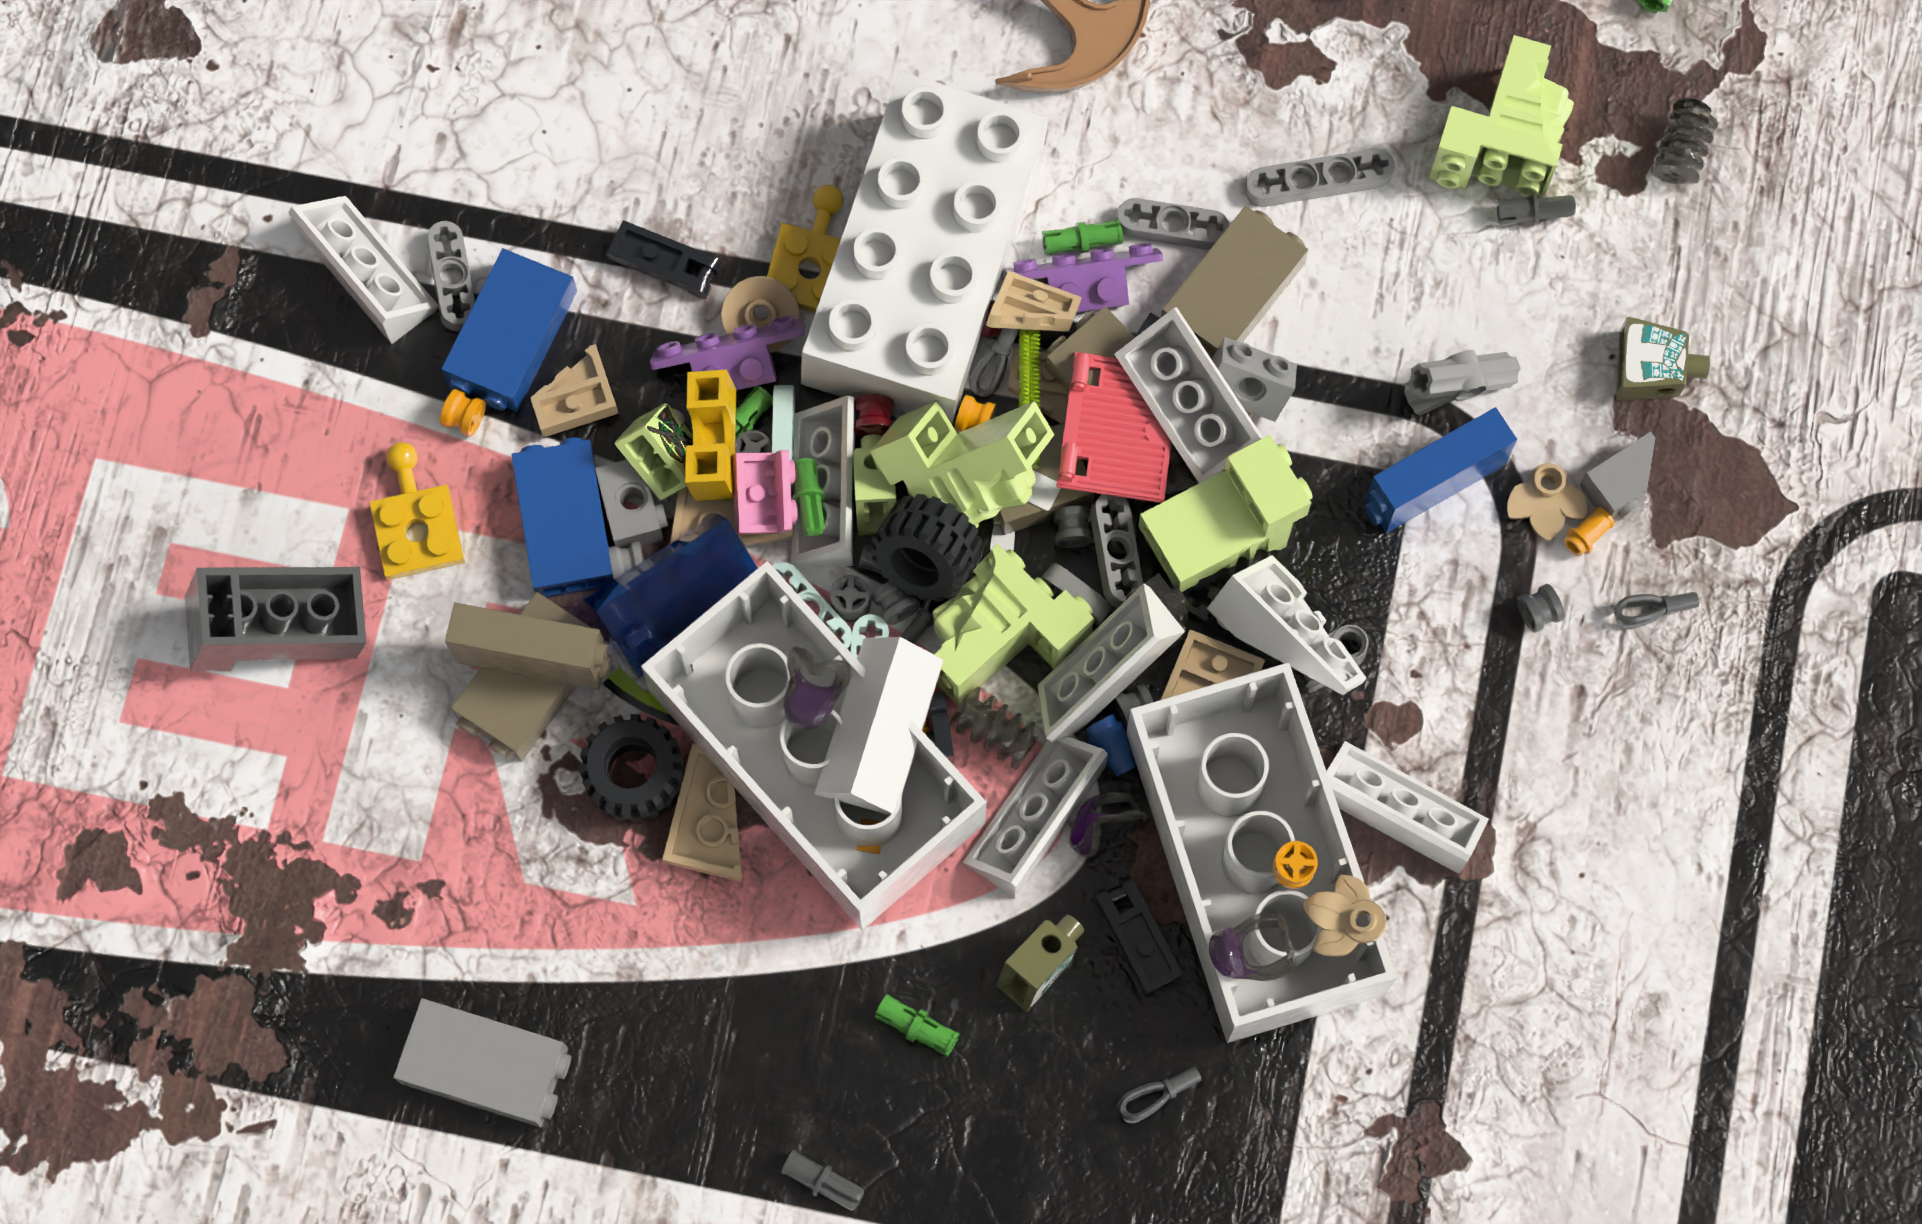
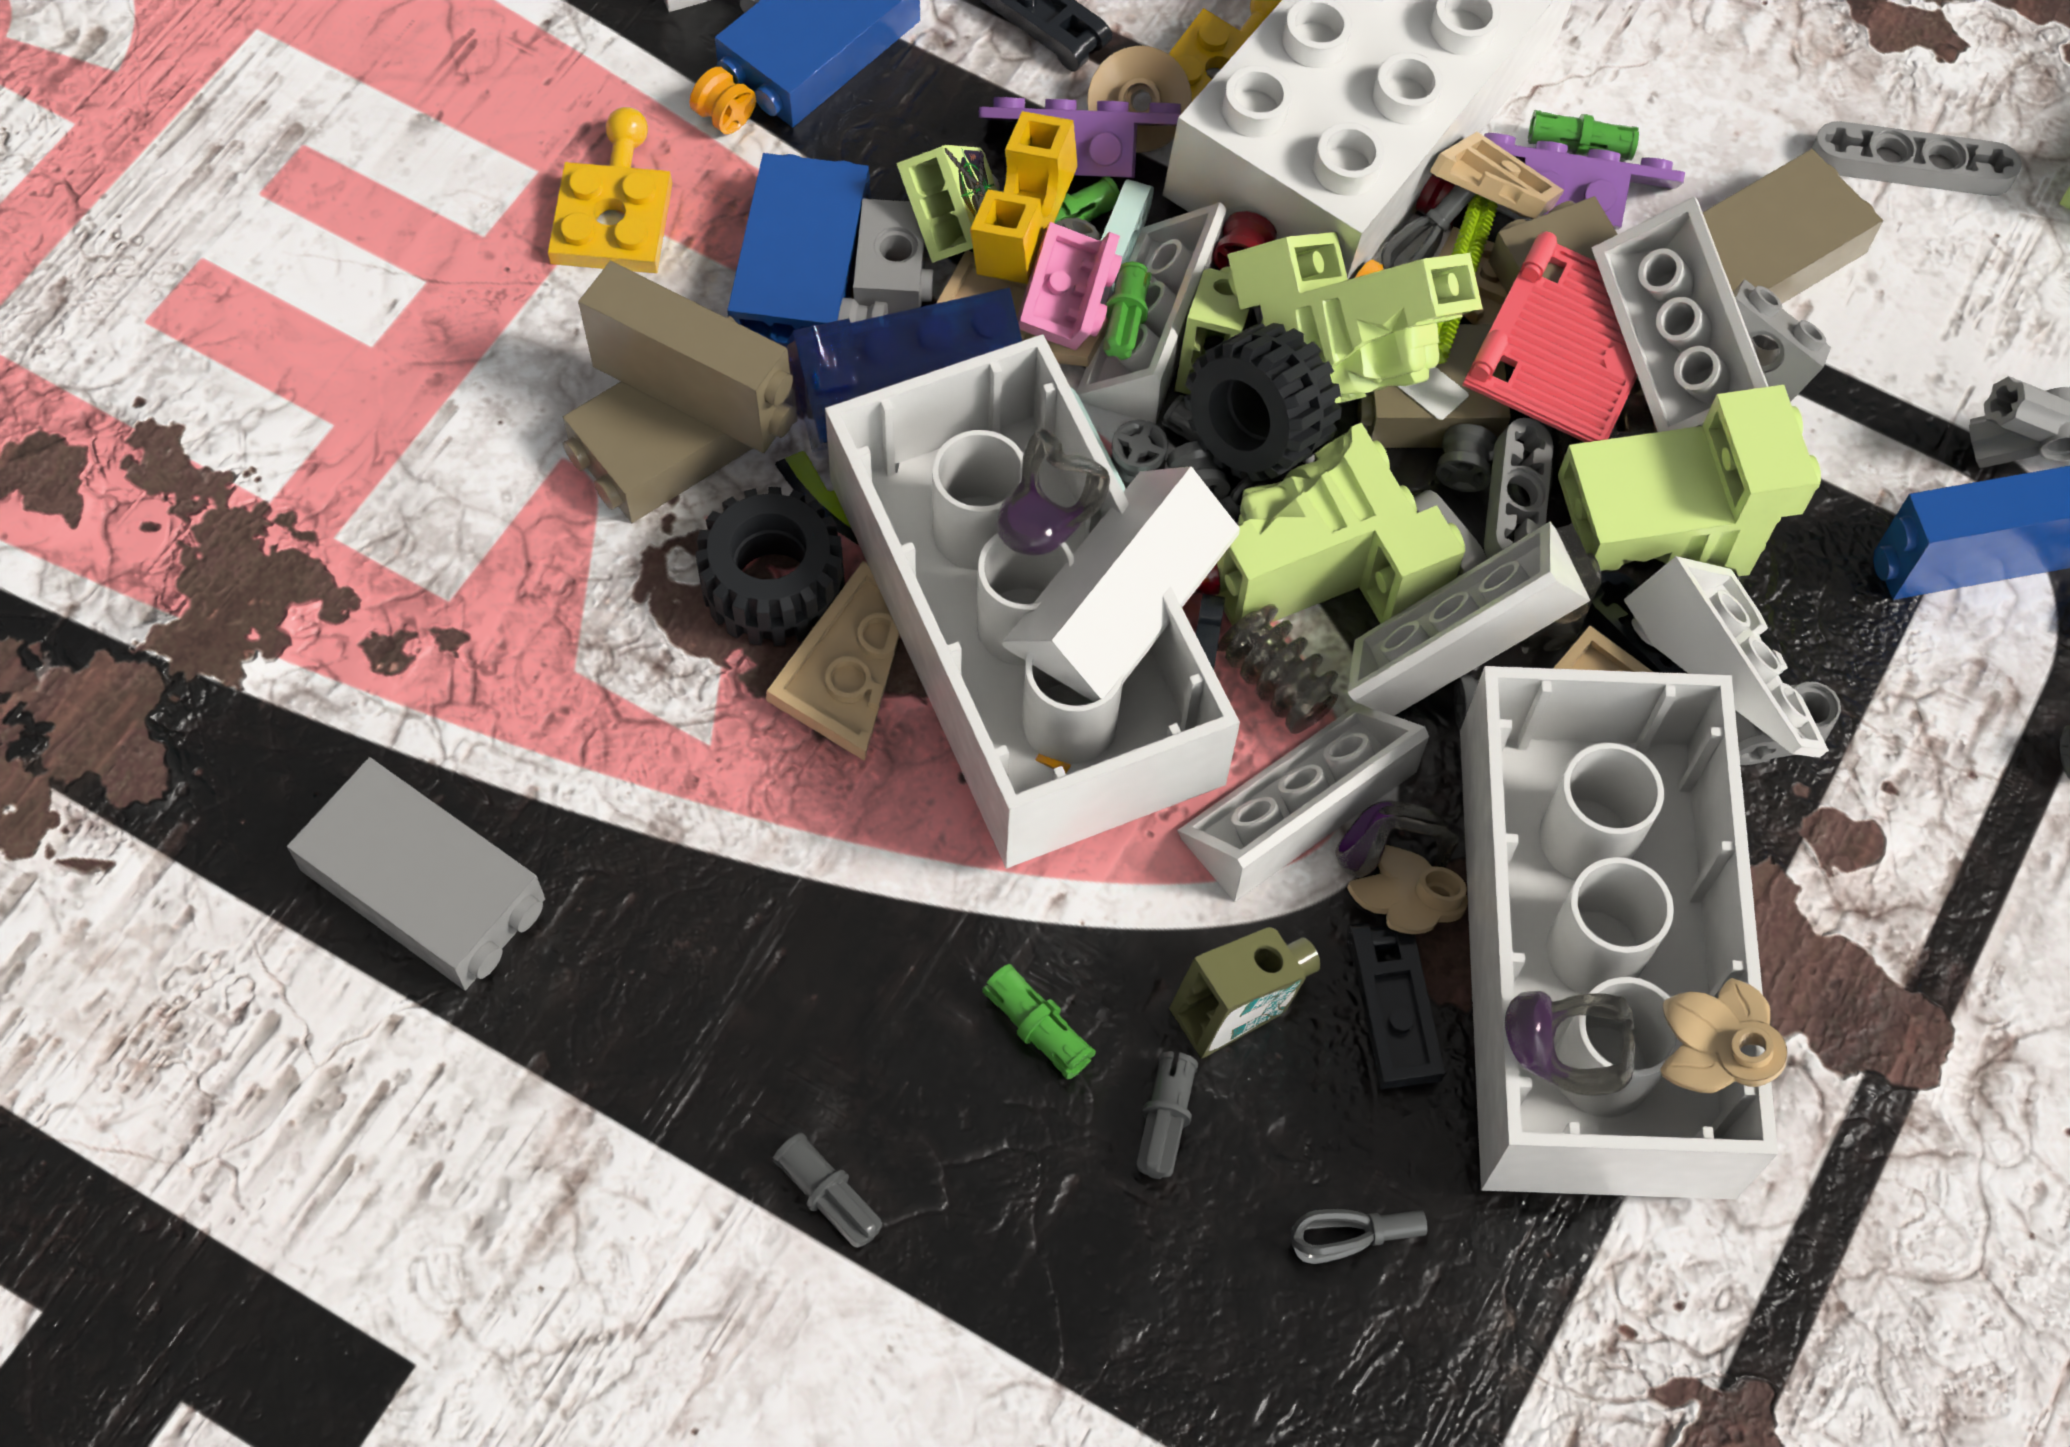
camera: 15 degrees right, 10 degrees down
dark grey hinge [185,567,366,672] -> none
tan wing [530,344,618,438] -> none
blue cone [1085,714,1137,777] -> none
light grey beam [1117,198,1229,250] -> none
light orange wheel [1272,841,1318,889] -> none
white slope [1327,741,1489,874] -> none
none -> dark grey axle [1136,1051,1198,1179]
none -> tan plate [1347,844,1468,934]

